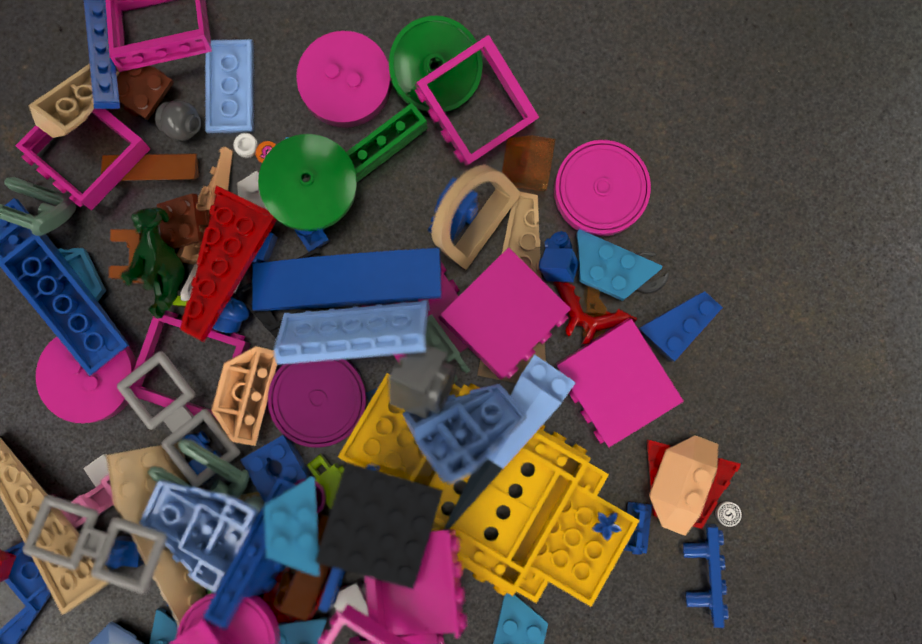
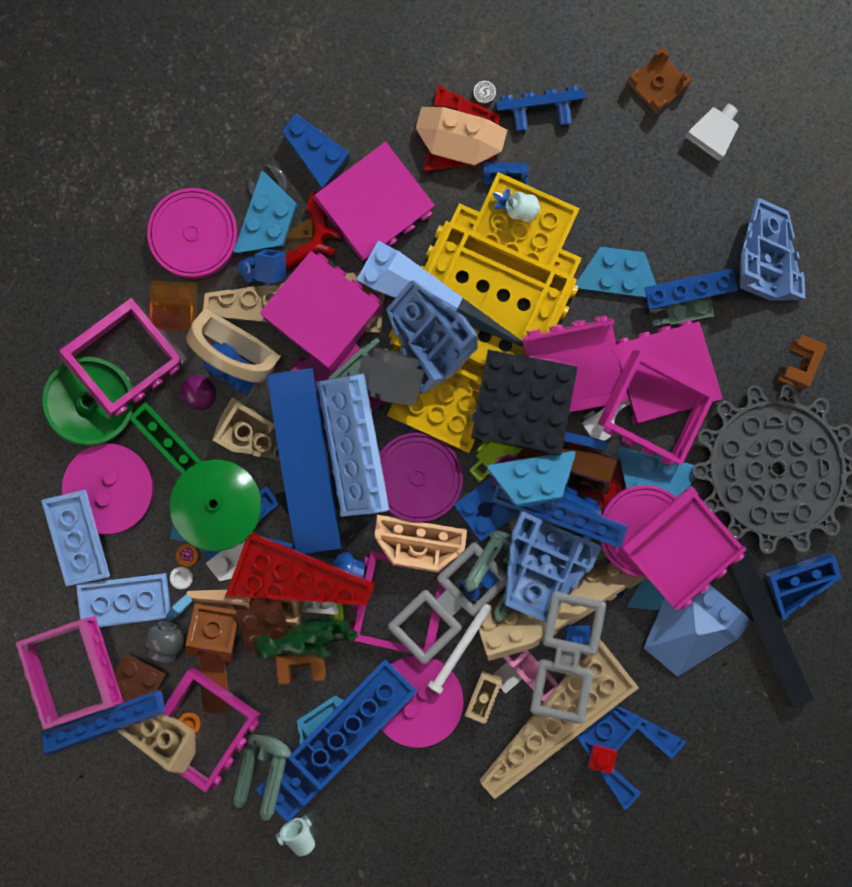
camera: 100 degrees left, 0 degrees up
none -> light blue tile [41,489,110,587]
none -> dark azure tile [166,594,192,621]
none -> orange tile [179,712,201,733]
none -> magenta hair [180,374,217,411]
none -> dark orange panel [185,603,239,663]
none -> tan wedge [212,397,280,461]
none -> white bar [428,603,491,694]
none -> tan brick [465,670,503,723]
none -> light aqua piece [506,192,540,222]

